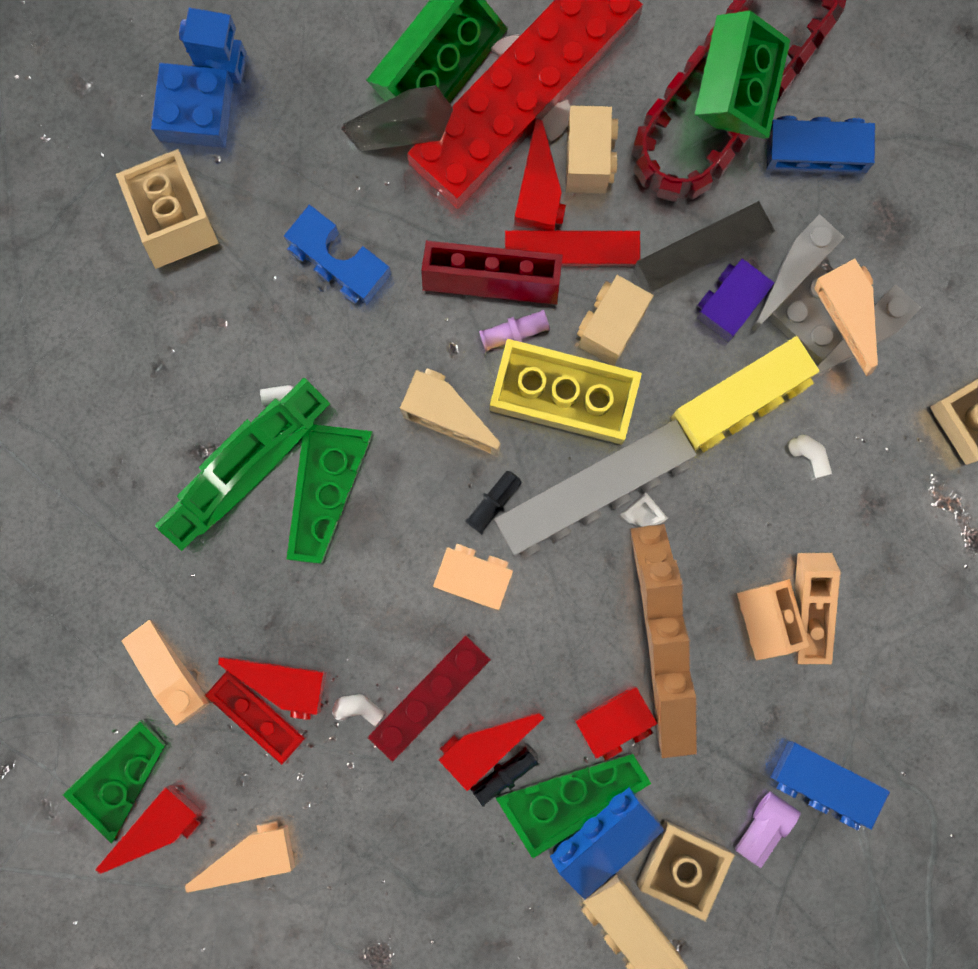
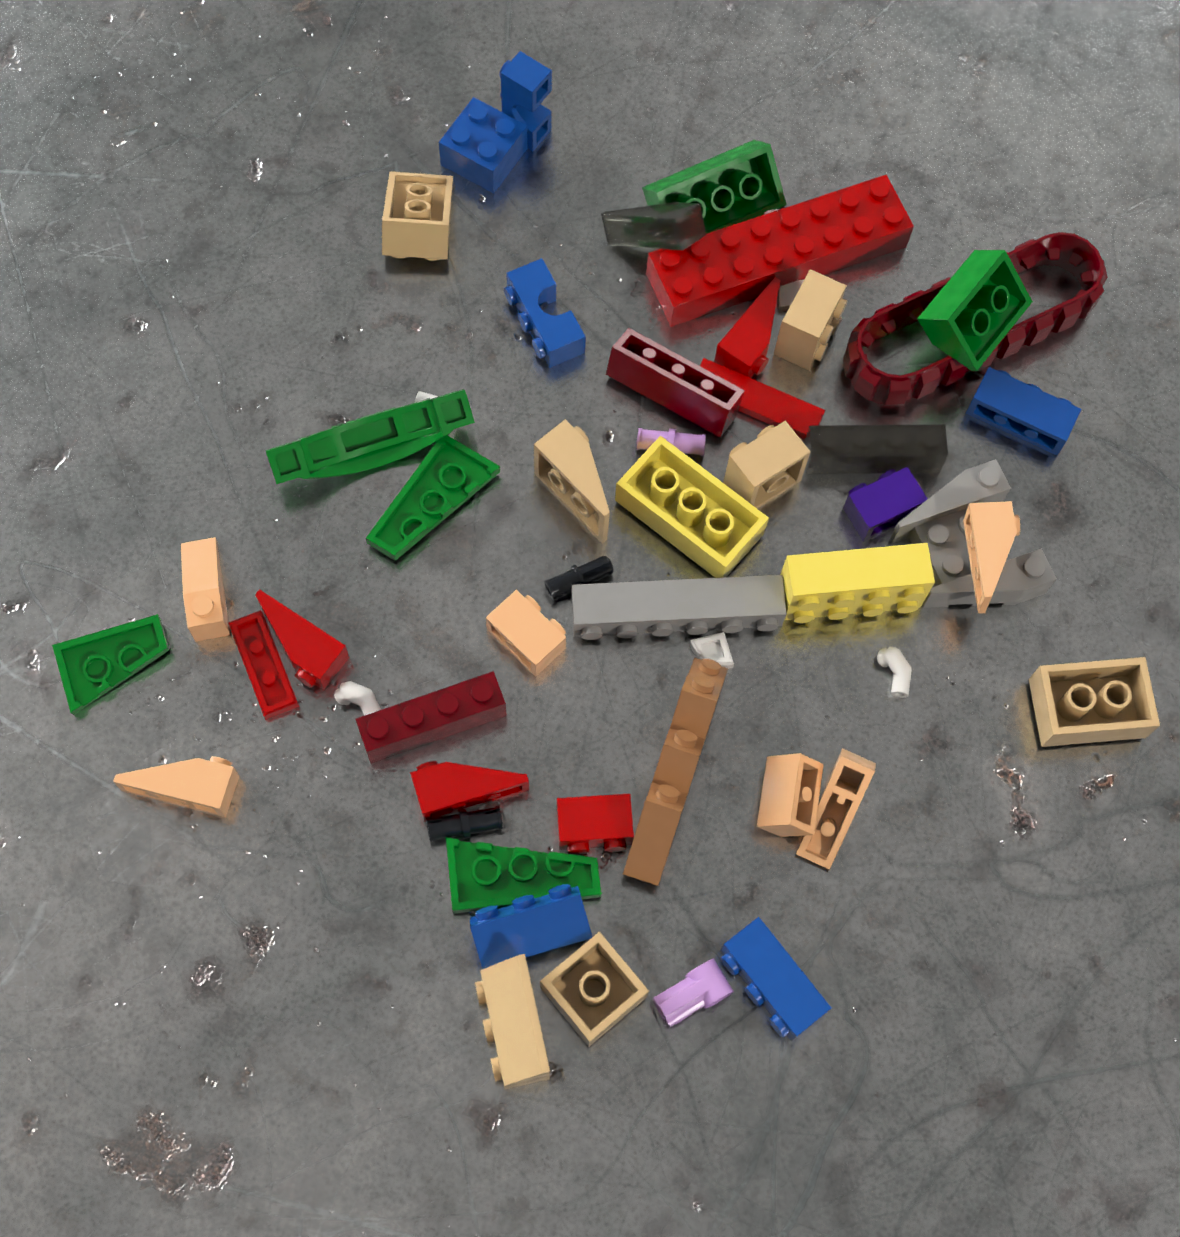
camera: 20 degrees right, 15 degrees down
red slope [95,784,203,874] -> none

